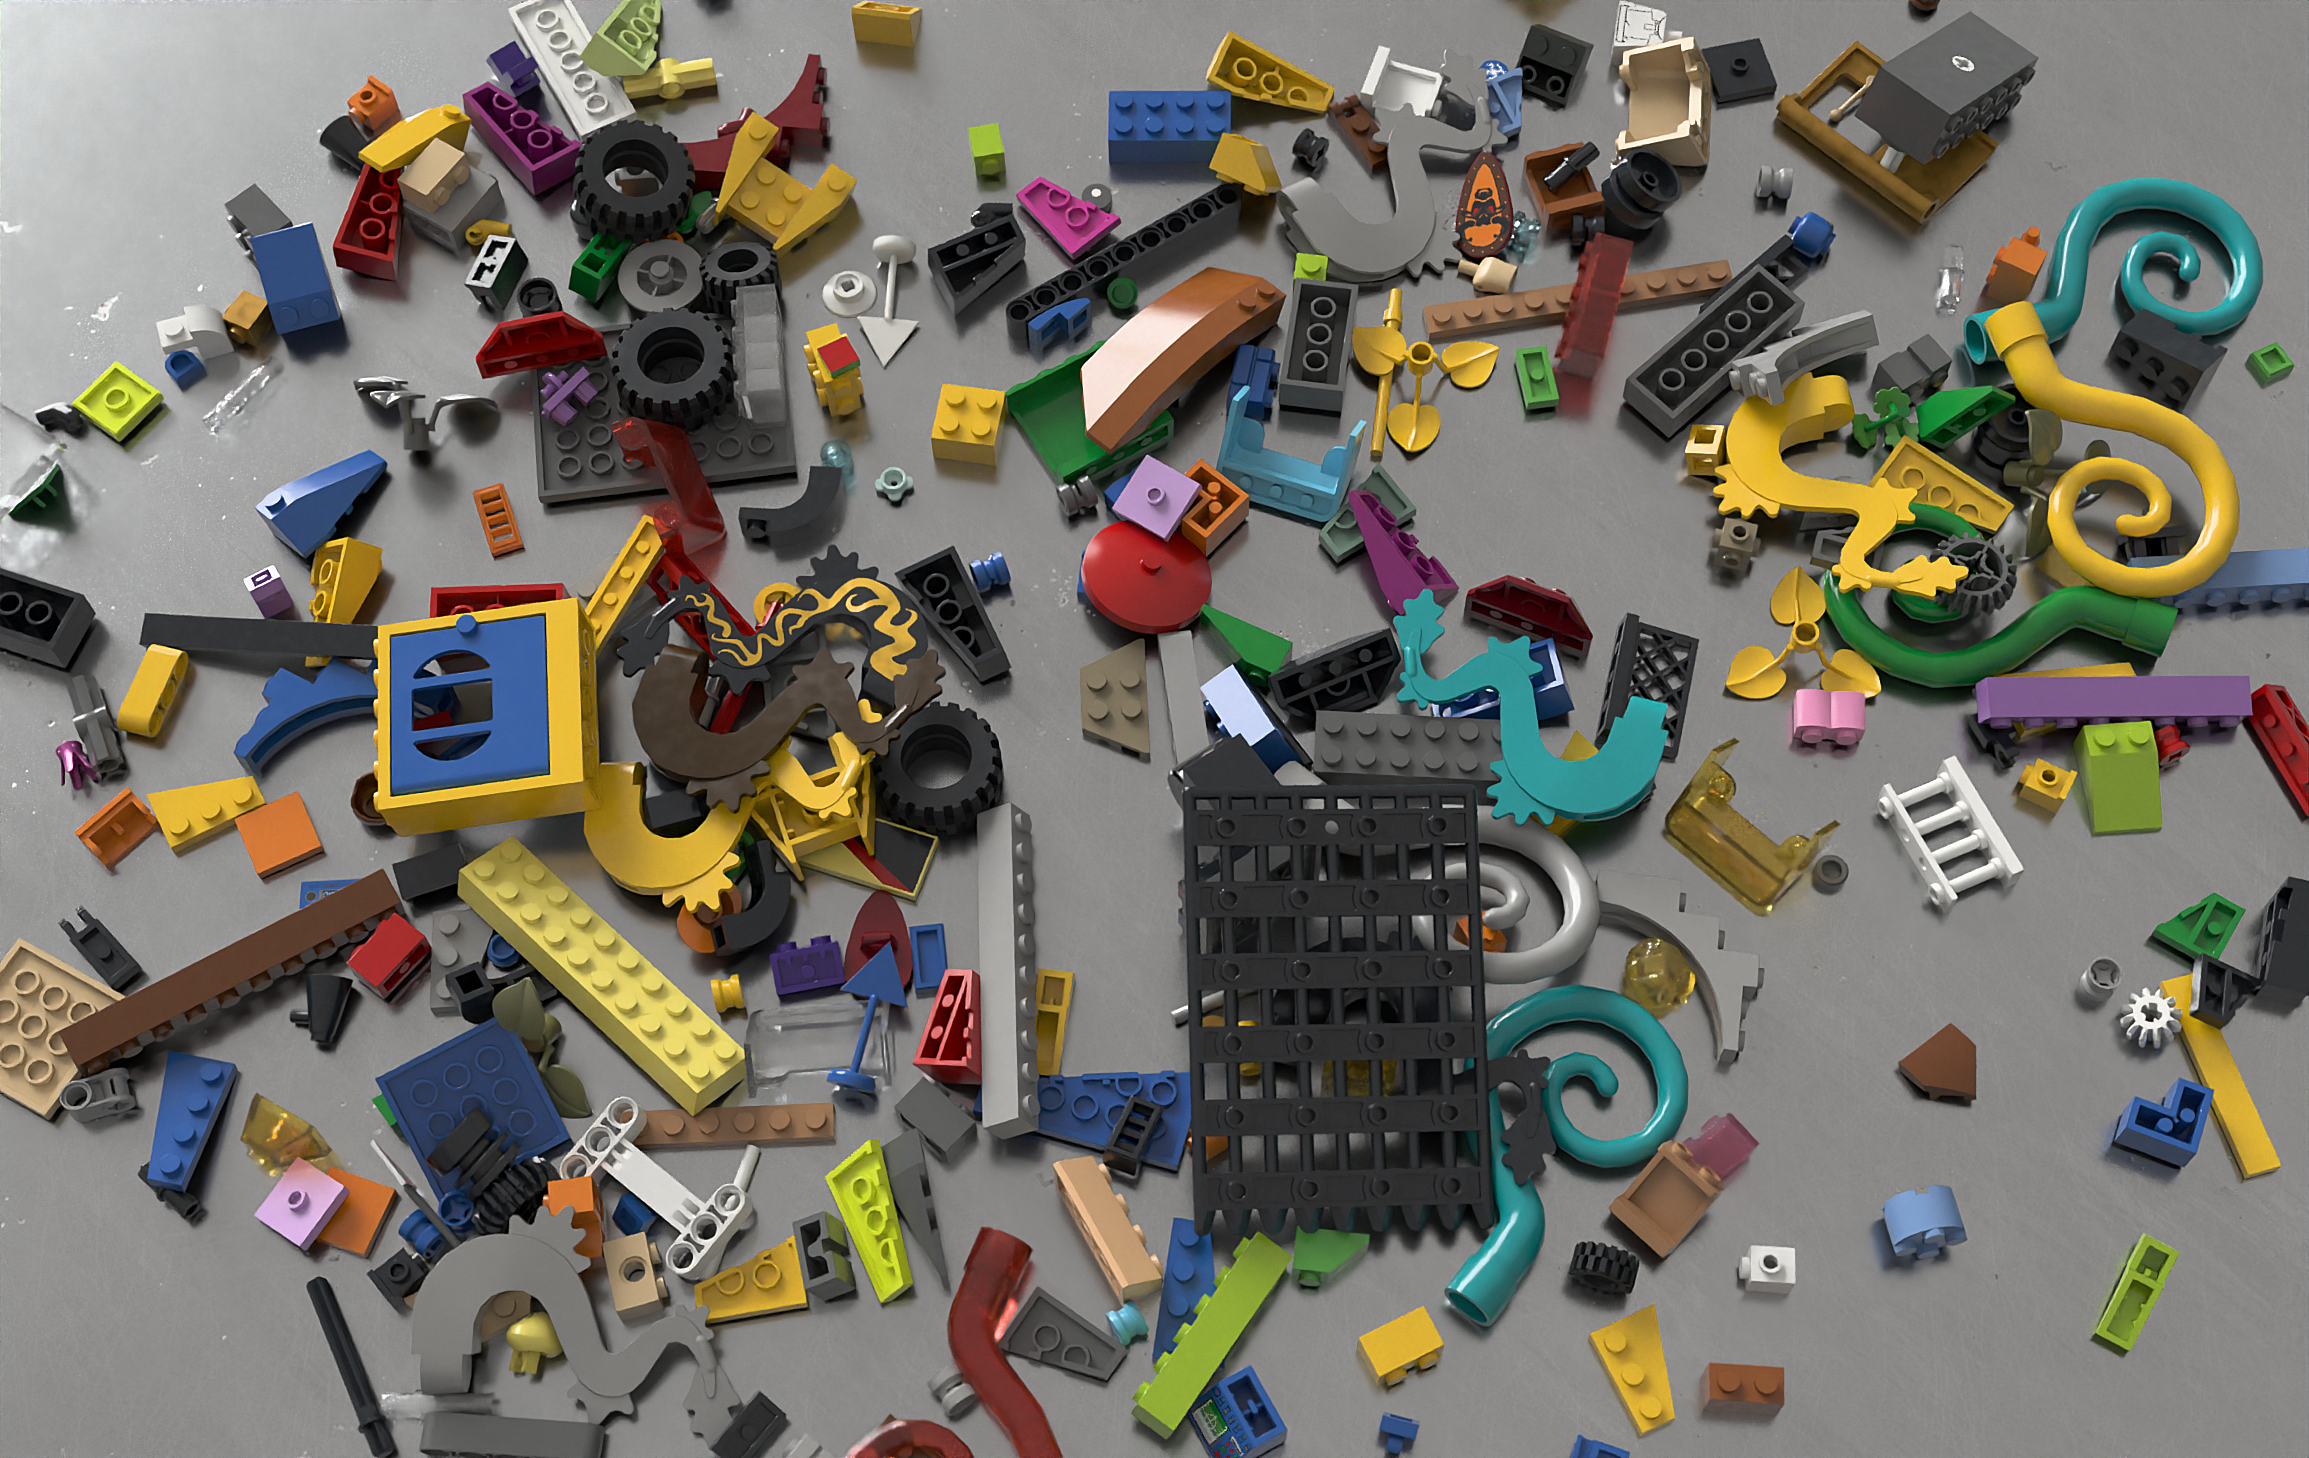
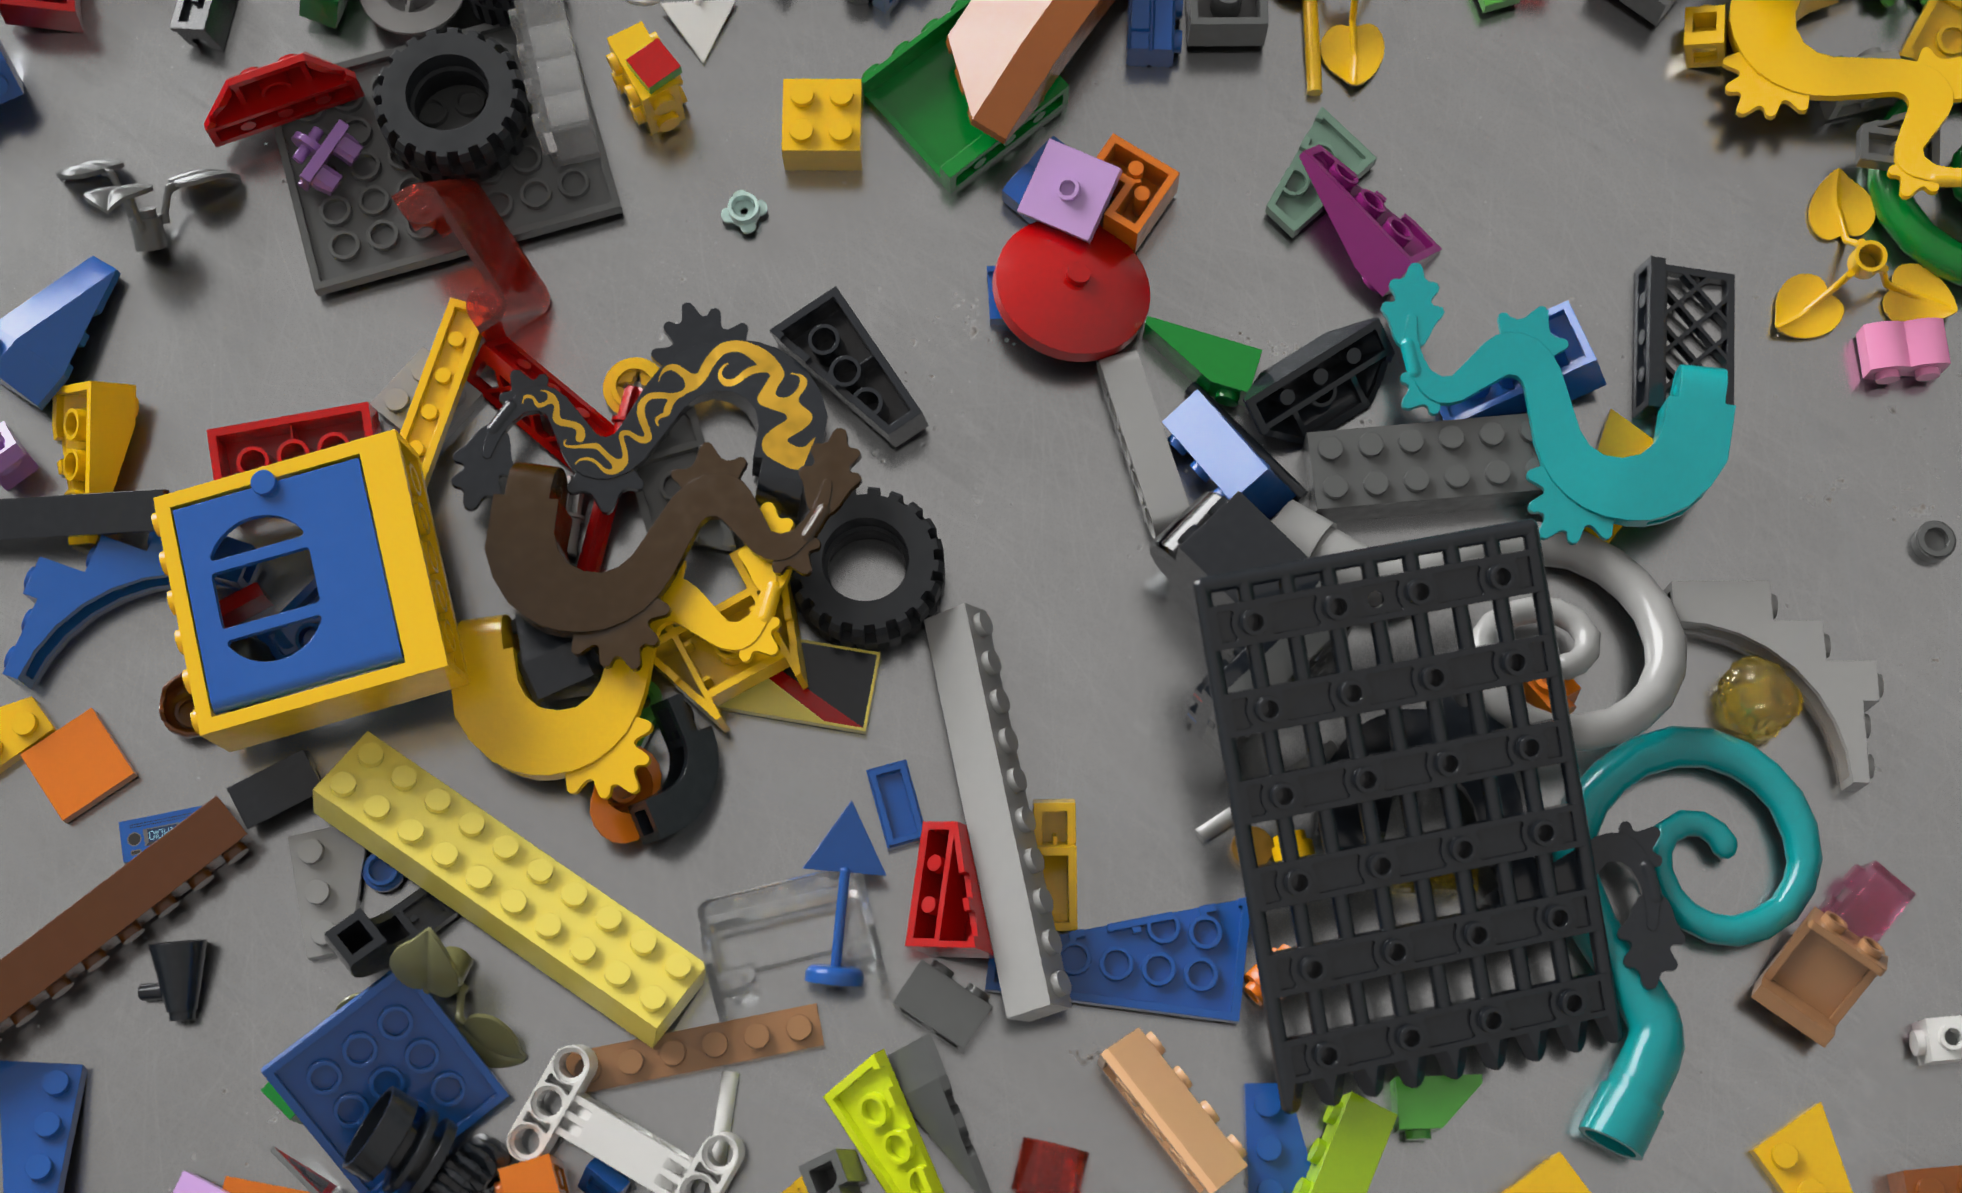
camera: 10 degrees left, 10 degrees up
clear yellow slope [240,1093,332,1168] -> none
red brick [347,912,432,1000] -> none
orange slope [472,483,524,556] -> none
black wheel [516,277,564,318] -> none
yellow wheel [711,974,745,1013] -> none
black arch [738,466,846,547] -> none
dark purple bracket [769,935,846,995] -> none
clear light blue wheel [820,439,855,482] -> none
dark red shield [843,889,913,1001] -> none
blue wheel [969,551,1011,593] -> none
dark grey wheel [1056,475,1098,516] -> none
dark tan wing [1080,638,1151,759] -> none
black slope [1103,1095,1164,1176] -> none
medium azure windscreen [1216,385,1367,522] -> none
dark red wedge [1464,575,1593,656] -> none
black tyre [1569,1241,1640,1295] -> none
clear yellow windscreen [1665,738,1841,906] -> none
dark tan brick [1711,518,1761,572] -> none

